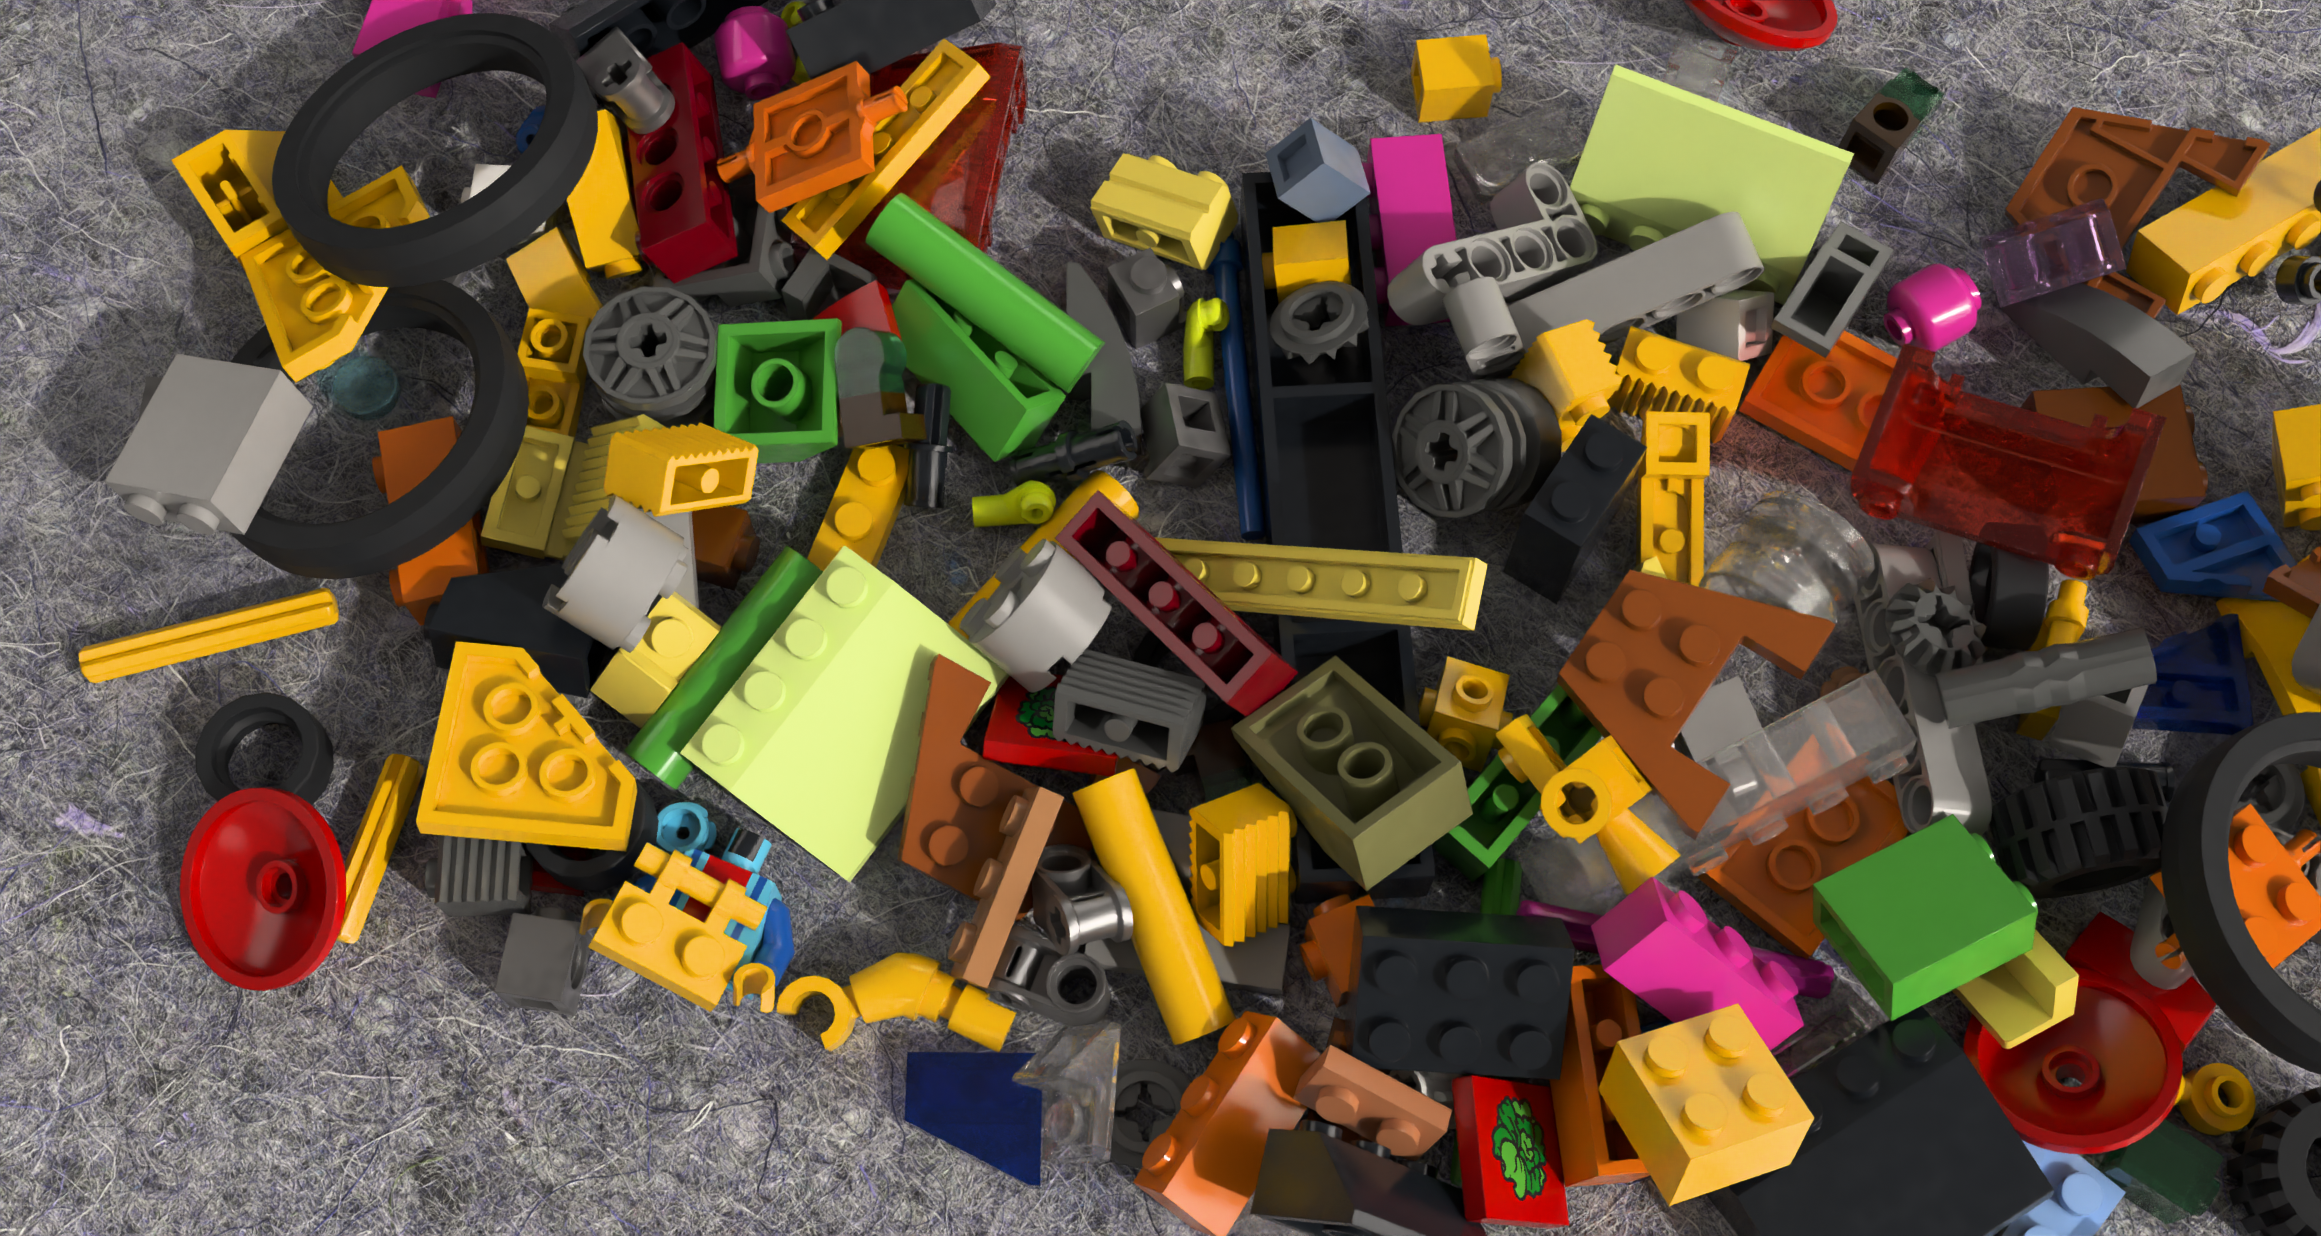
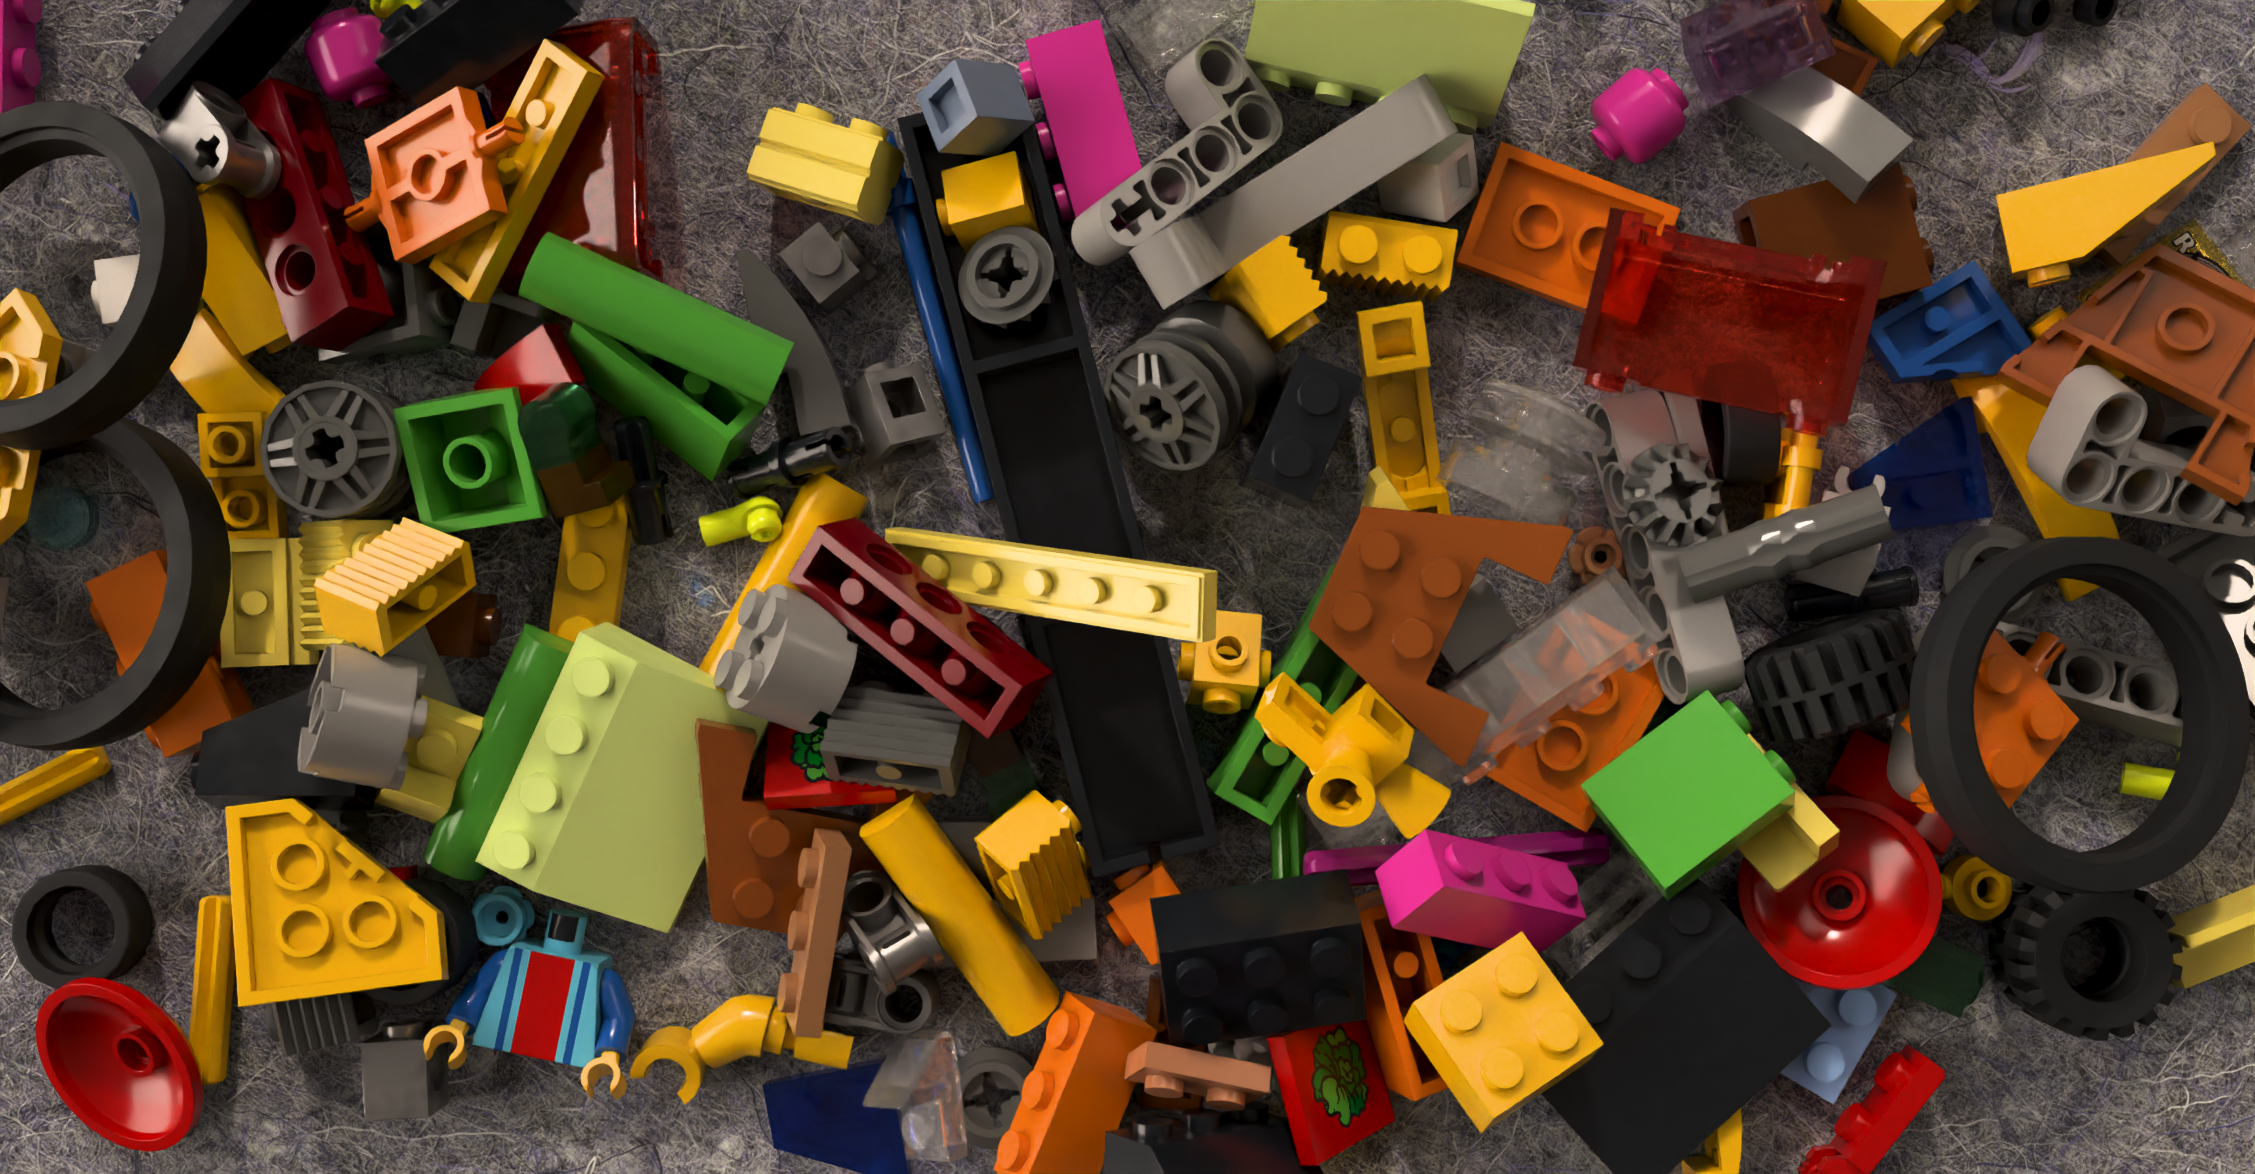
camera: 10 degrees left, 20 degrees up
yellow plate [588,842,768,1012] -> none
neon yellow arm [1183,297,1230,390] -> none
olive slope [1231,656,1473,891] -> none
dark grey slope [1770,221,1894,358] -> none

